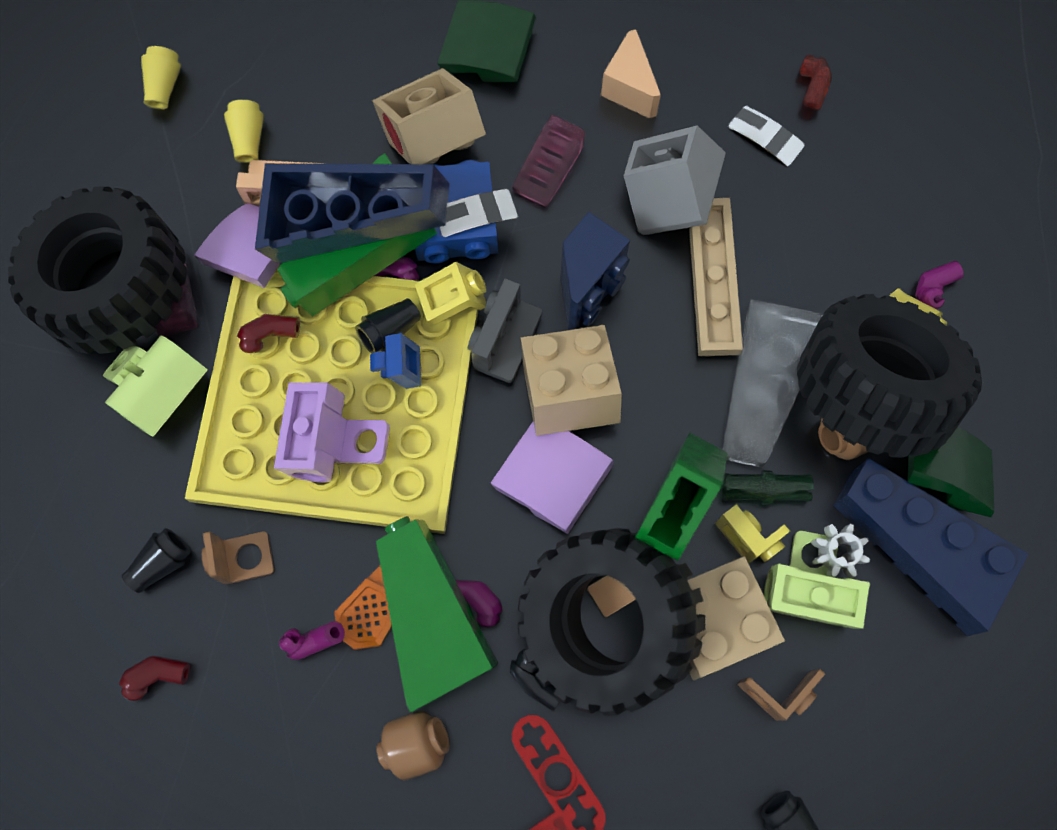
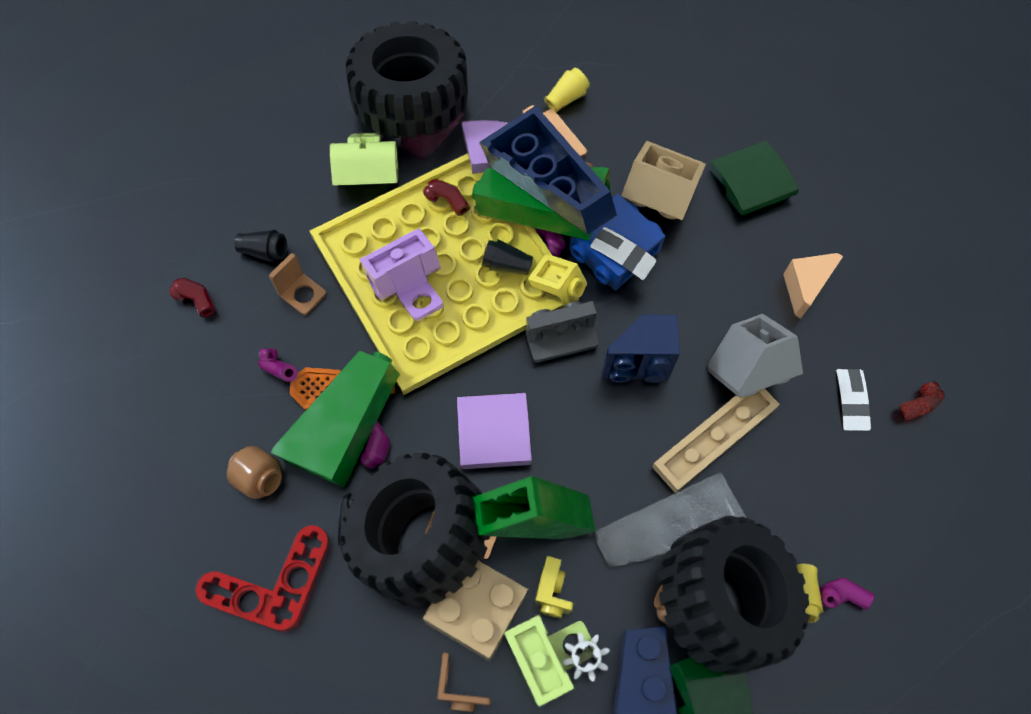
camera: 50 degrees right, 5 degrees down
light yellow cone [141,46,181,109] -> none
blue tile [370,333,421,389] -> none
clear pink slope [512,115,585,207] -> none
tan brick [521,325,622,436] -> none
clear green pin [722,470,814,505] -> none

